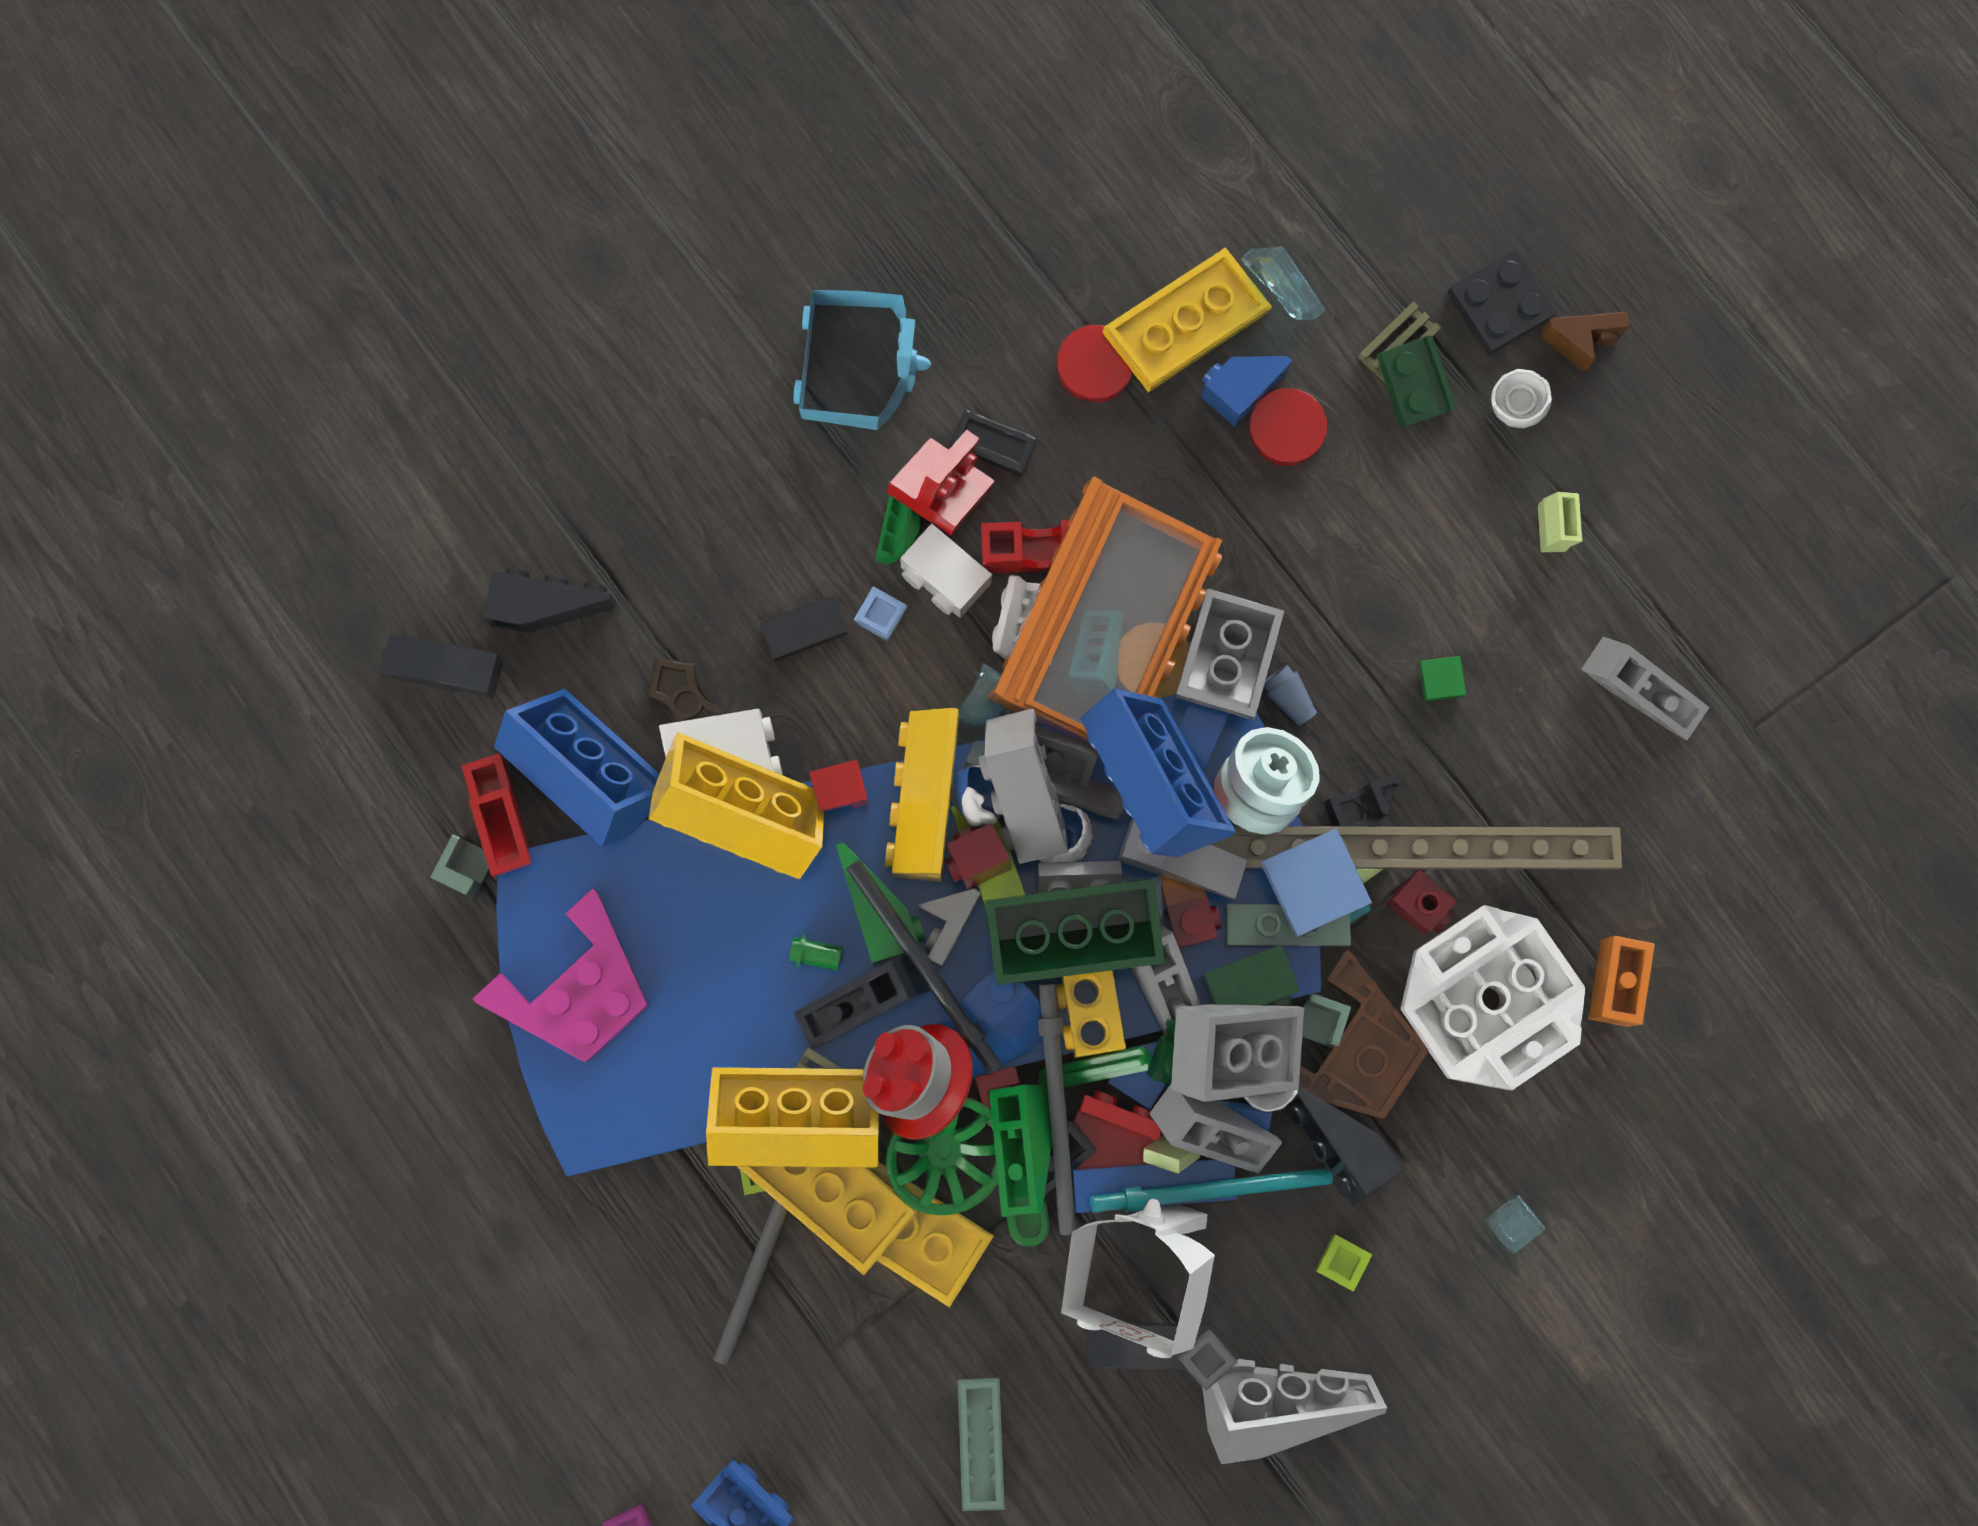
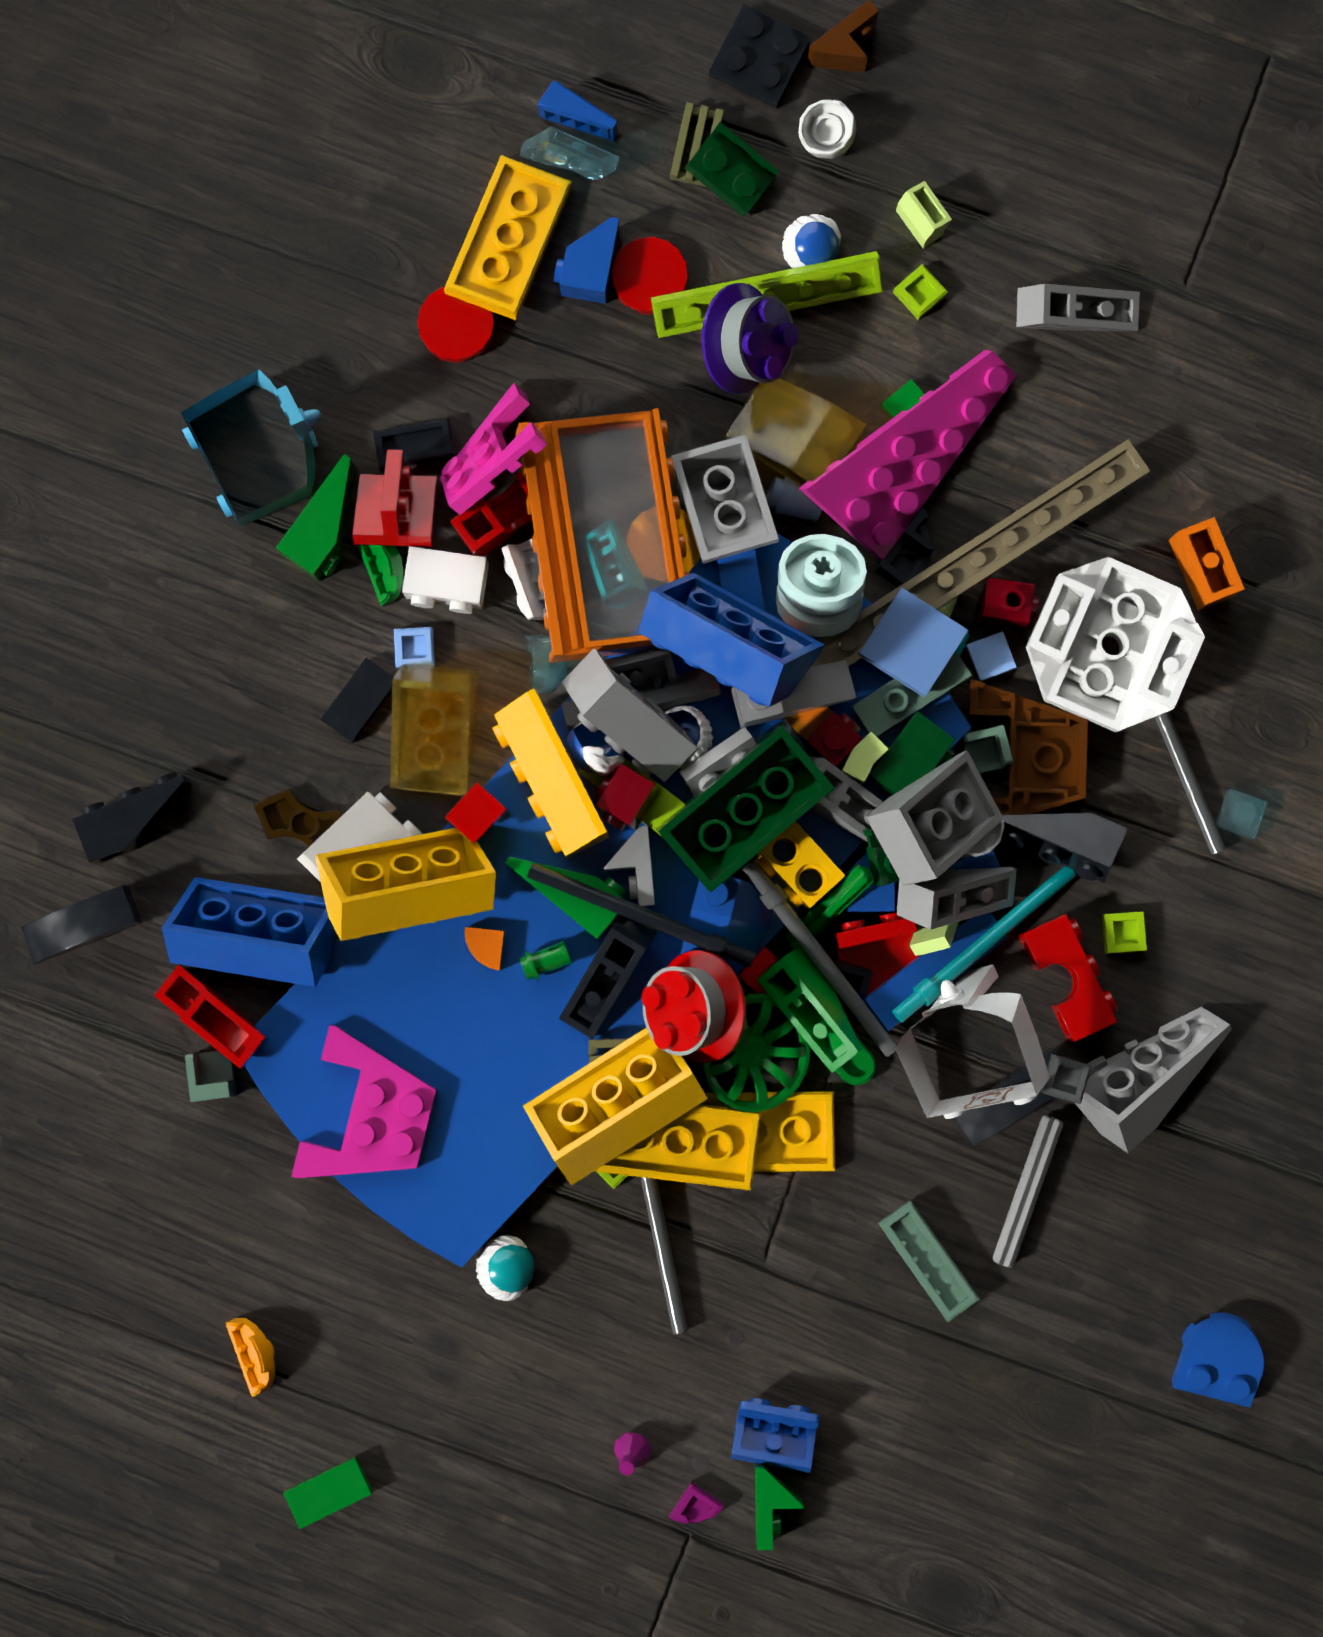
camera: 25 degrees left, 5 degrees up
none -> light orange plate [226,1318,275,1397]
none -> green slope [276,454,356,581]
none -> green tile [283,1455,373,1530]
none -> clear yellow slope [390,664,479,796]
none -> dark pink wing [440,383,547,515]
none -> orange tile [464,927,505,971]
none -> hair [475,1235,535,1301]
none -> blue slope [537,80,618,141]
none -> magenta rock [614,1432,651,1475]
none -> lime tile [651,251,883,338]
none -> dark purple piece [694,283,798,394]
none -> clear yellow slope [725,378,866,486]
none -> blue hair [782,214,841,268]
none -> dark pink wing [799,350,1017,560]
none -> yellowish green piece [841,732,888,785]
none -> lime tile [893,264,948,320]
none -> light blue tile [965,631,1017,682]
none -> light grey axle [993,1115,1063,1268]
none -> red arch [1018,914,1118,1042]
none -> dark grey bar [1154,712,1226,855]

